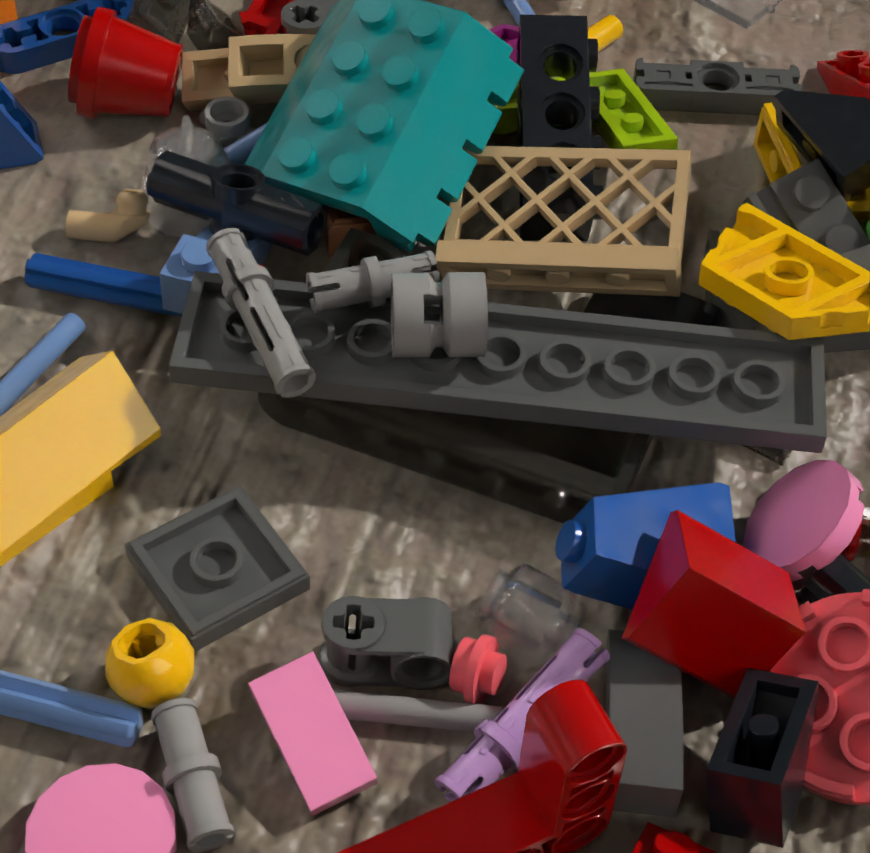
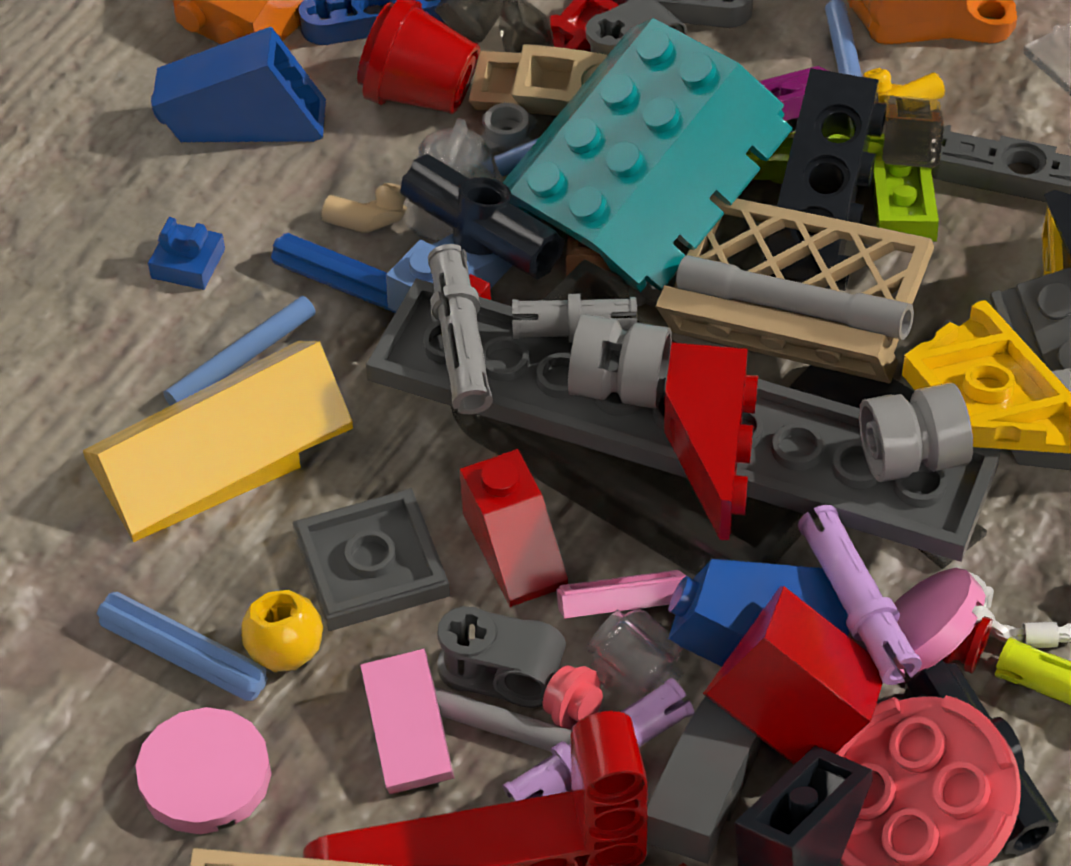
camera: 20 degrees right, 0 degrees up
light grey pin [151,698,235,852] -> none
none -> red slope [460,449,568,607]
none -> bright pink tile [556,570,686,619]
none -> red slope [664,342,758,540]
none -> light grey piece [676,255,914,340]
none -> lavender pin [798,505,922,685]
none -> light grey wheel [859,383,973,482]
none -> clear smoke slope [882,95,944,168]

